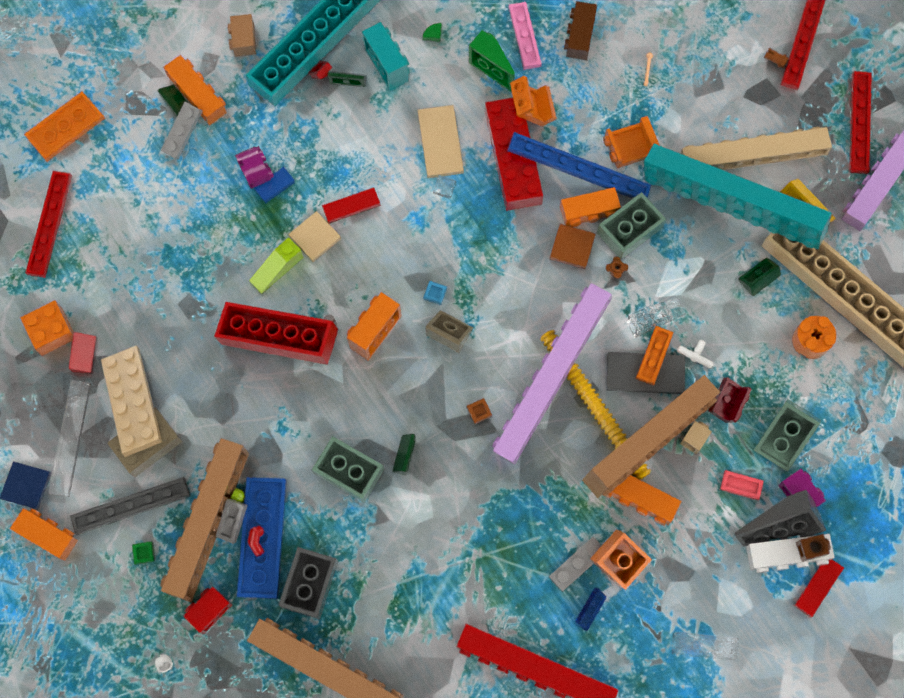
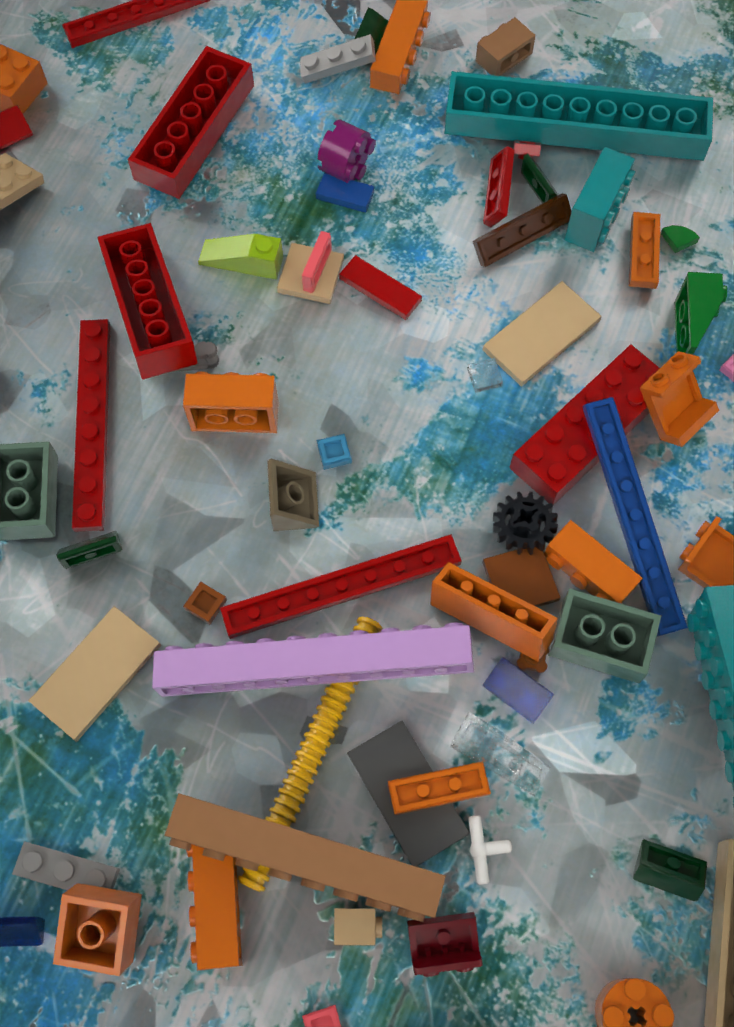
camera: 55 degrees right, 5 degrees down
none -> tan tile [28,606,161,742]
none -> red plate [72,319,110,532]
none -> red brick [128,46,254,199]
none -> red plate [220,534,462,639]
none -> coral tile [302,231,332,293]
none -> orange brick [430,562,558,662]
none -> reddish brown tile [472,193,572,267]
none -> clear blue slope [482,657,554,724]
none -> red tile [483,146,515,228]
none -> black gear [492,492,558,555]
none -> orange plate [629,212,661,289]

